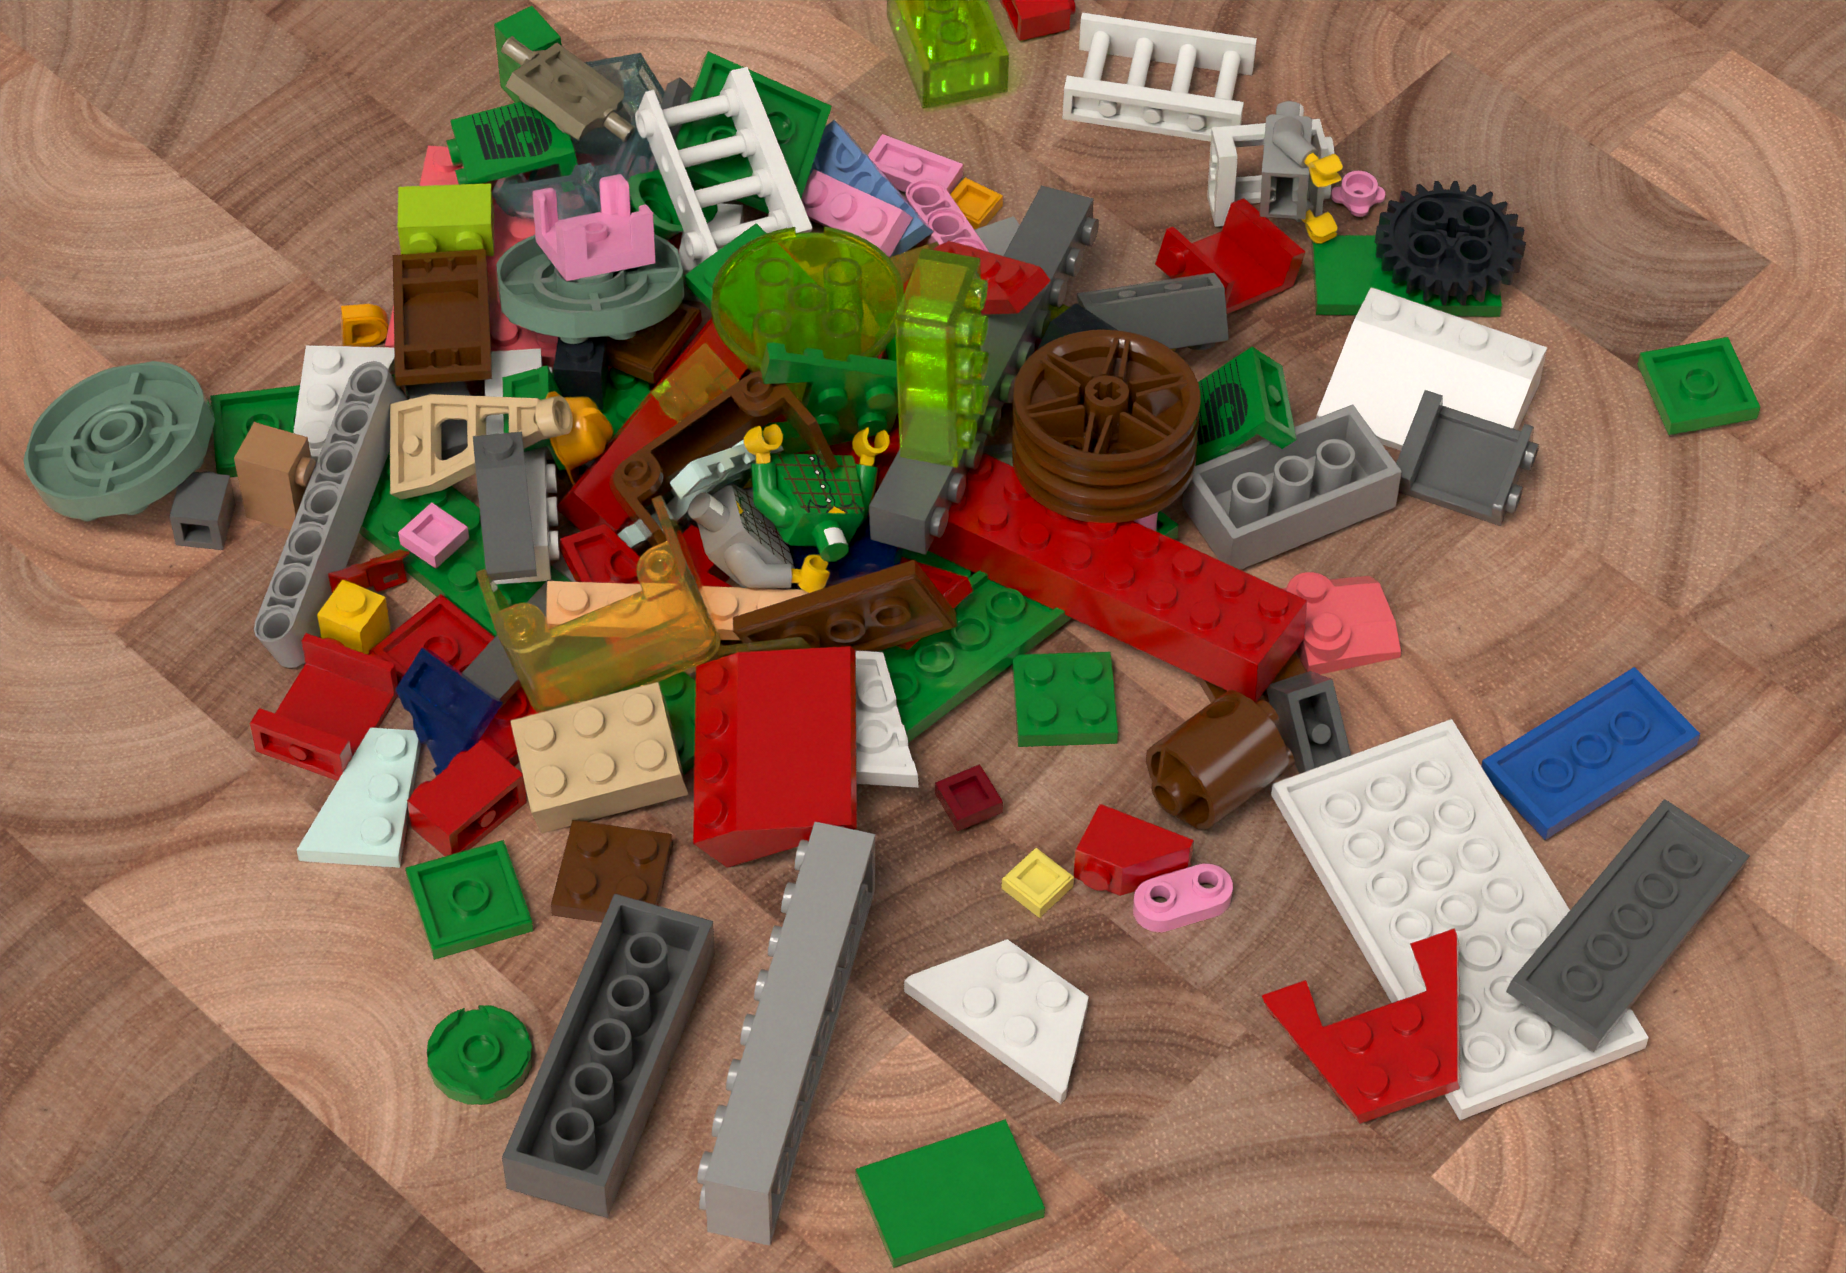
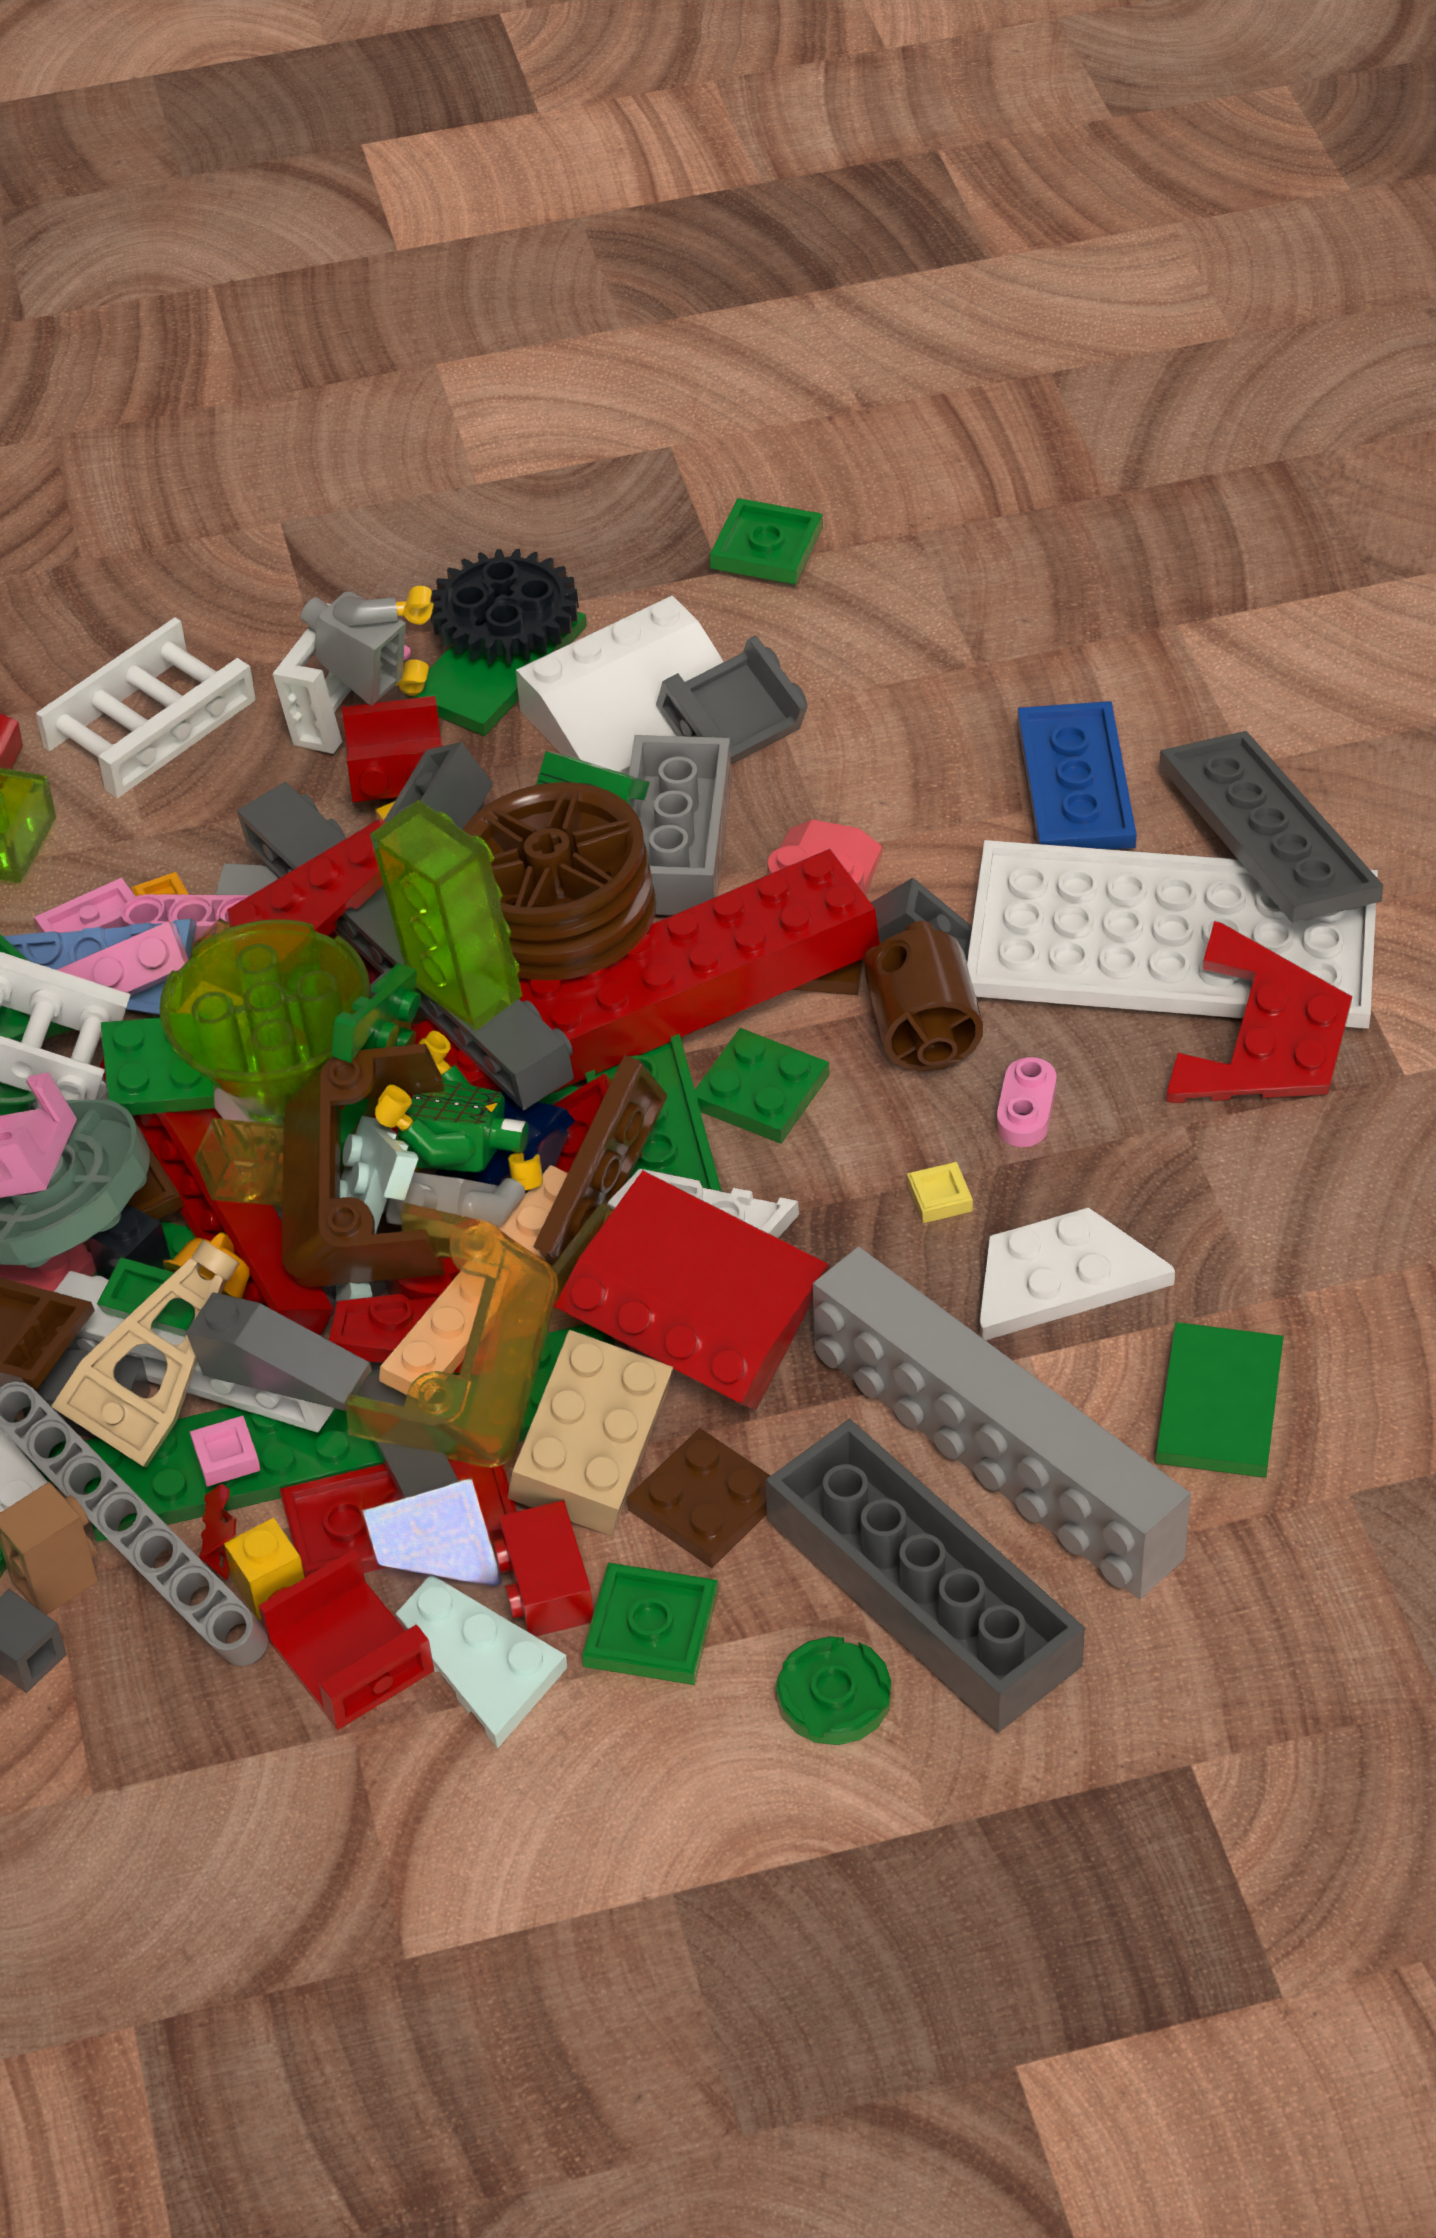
camera: 55 degrees left, 5 degrees down
dark red plate [935,764,1003,832] -> none
red slope [1073,804,1194,896] -> none

